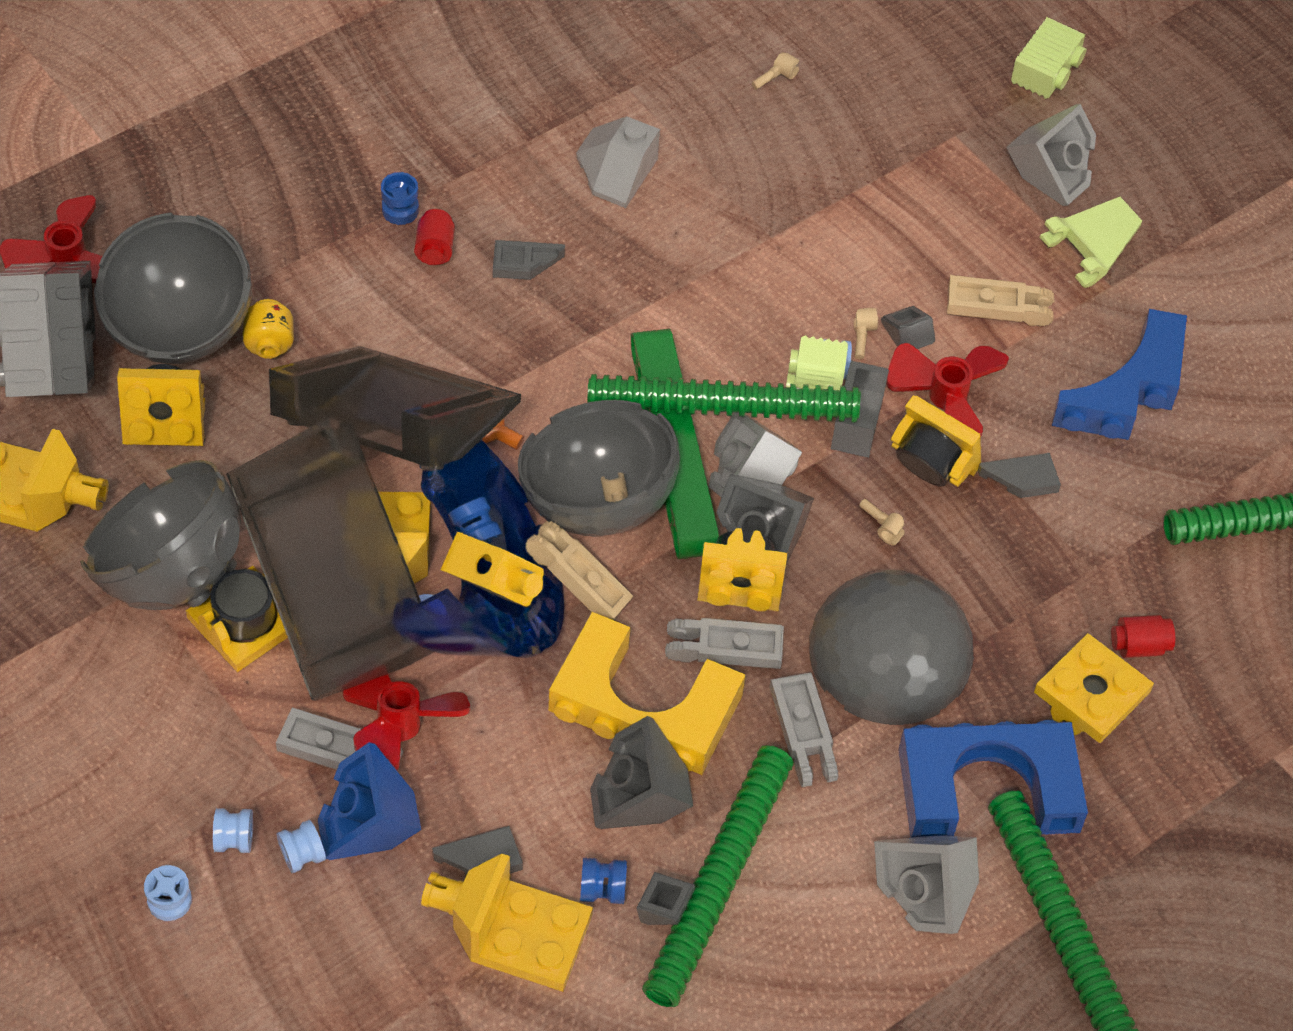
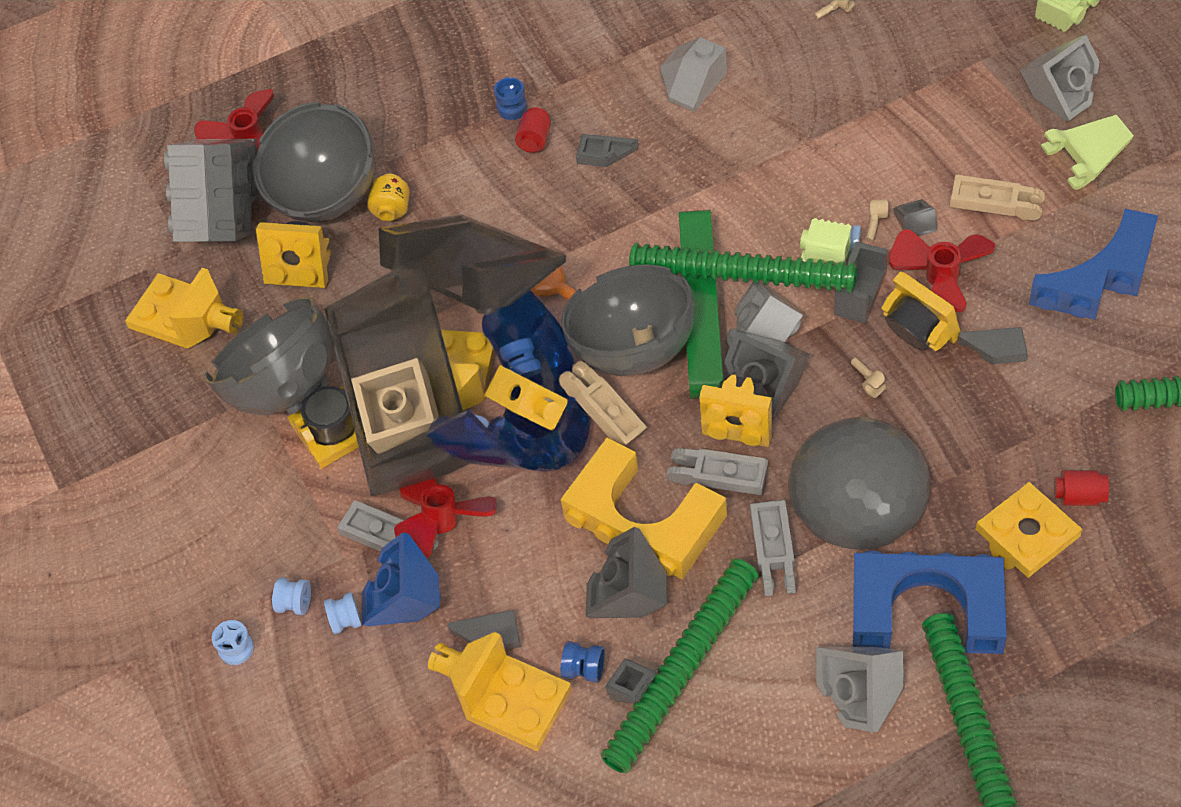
camera: 20 degrees right, 0 degrees up
none -> tan brick [351,358,444,454]

